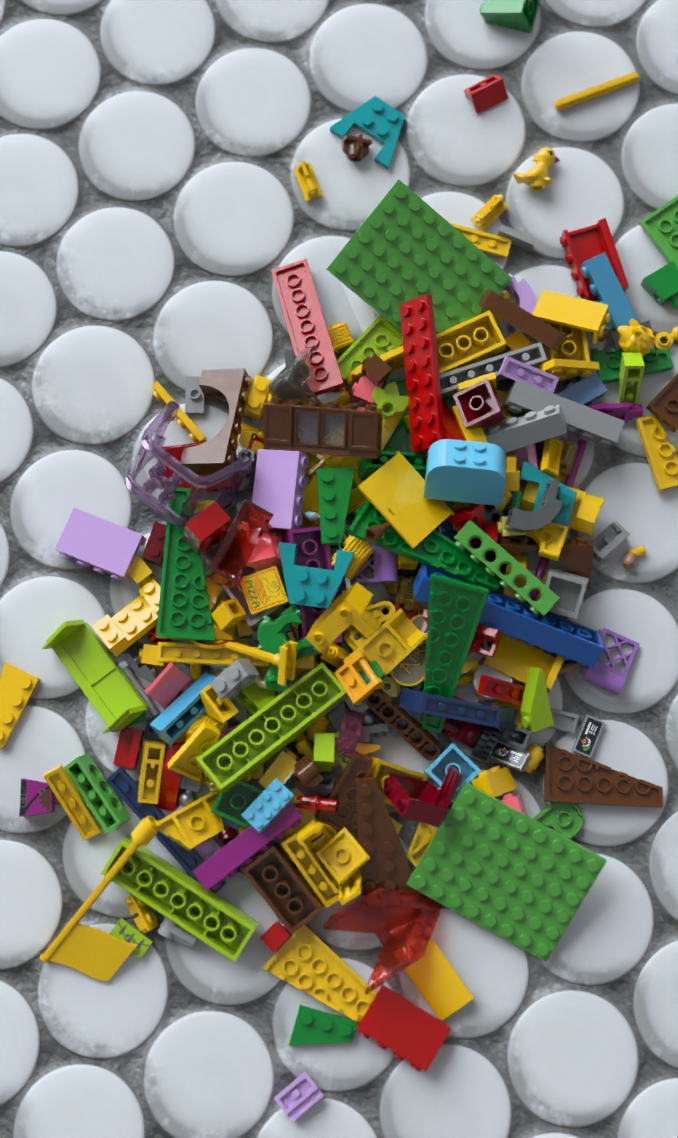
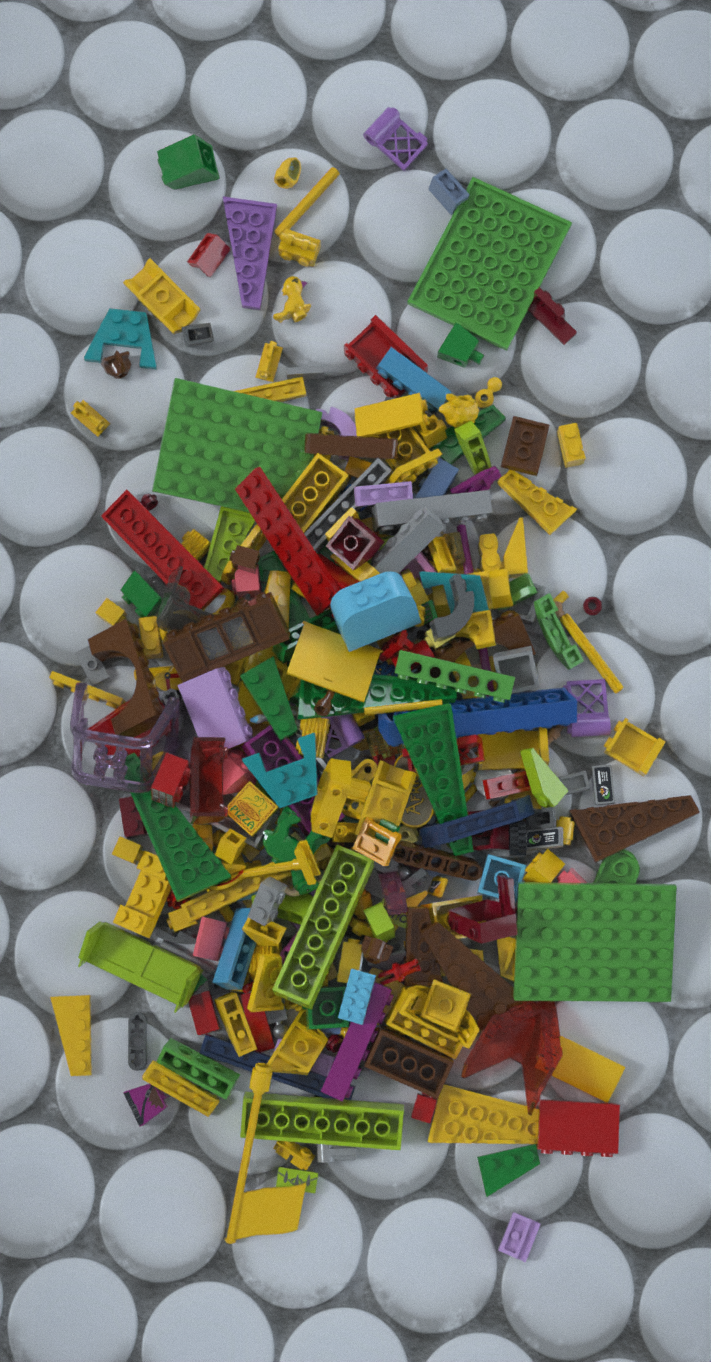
camera: 25 degrees left, 0 degrees up
lavender panel [55,508,147,581] -> none
lime plate [372,382,409,419] -> none
none -> yellow brick [95,598,127,626]
none -> green slope [121,571,165,618]
none -> yellow piece [123,258,201,335]
none -> dark grey beam [128,1012,147,1071]
none -> dark red plate [140,493,158,511]
none -> dark grey slope [181,323,214,347]
none -> medium lavender wing [223,197,277,310]
none -> yellow rock [274,157,301,189]
none -> yellow brick [278,229,321,267]
none -> yellow bar [364,699,442,716]
none -> yellow brick [415,415,447,449]
none -> slope [427,876,448,899]
none -> yellow brick [478,533,501,571]
none -> bright green panel [498,573,537,610]
none -> yellow slope [499,518,528,578]
none -> bright green slope [534,593,584,670]
none -> yellow axle [560,613,624,693]
none -> dark red plate [583,597,602,616]
none -> yellow panel [604,718,666,777]

